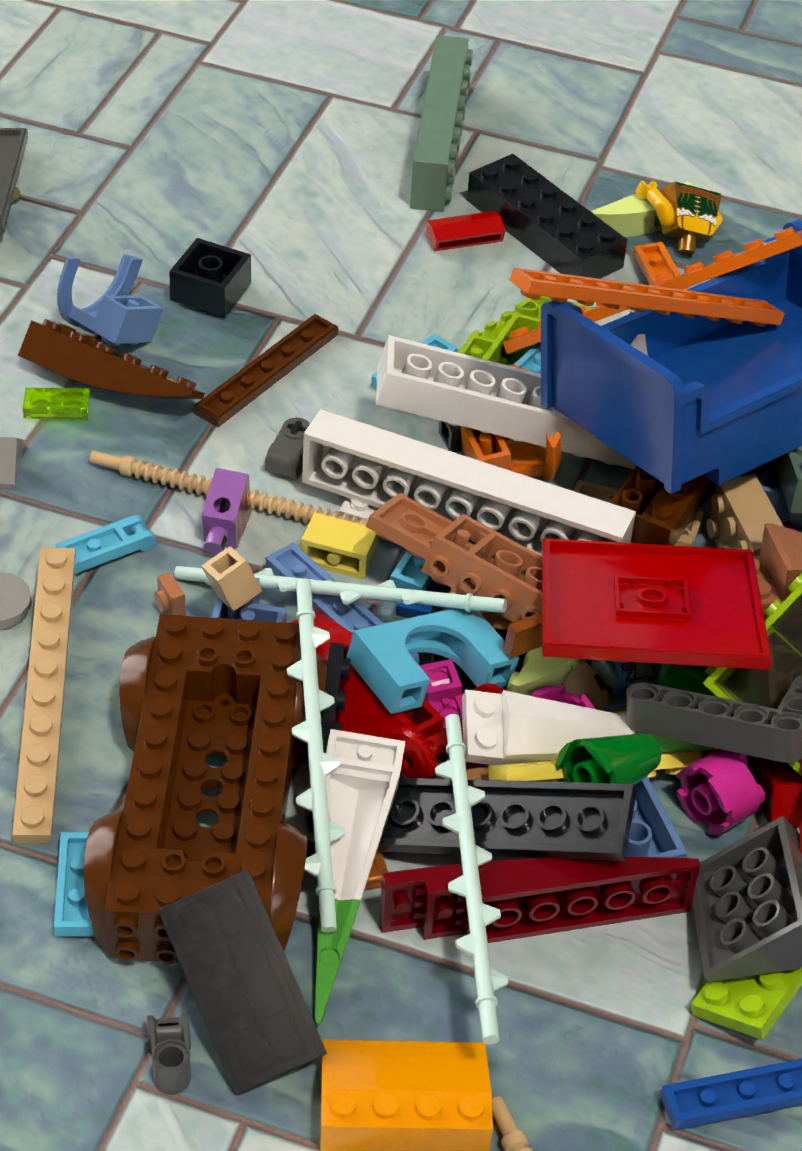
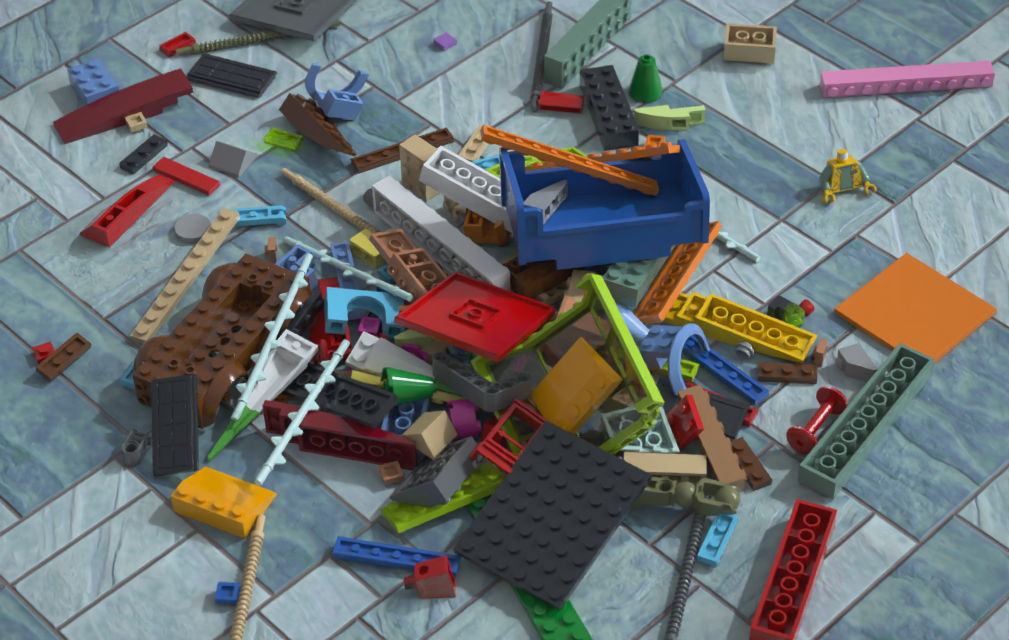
camera: 30 degrees right, 0 degrees up
black brick [169,238,251,317] -> none
tan brick [201,546,262,612] -> none
medium lavender torso [202,468,251,555] -> none
torso [635,180,723,255] -> none
none -> nougat plate [378,460,404,486]
none -> tan brick [399,135,440,202]
none -> tan slope [401,410,457,460]
none -> medium lavender tile [433,32,457,51]
none -> tan plate [443,195,466,222]
none -> tan plate [458,125,489,162]
none -> dark grey hose [530,1,553,111]
none -> green cone [628,54,663,103]
none -> tan brick [723,23,777,64]

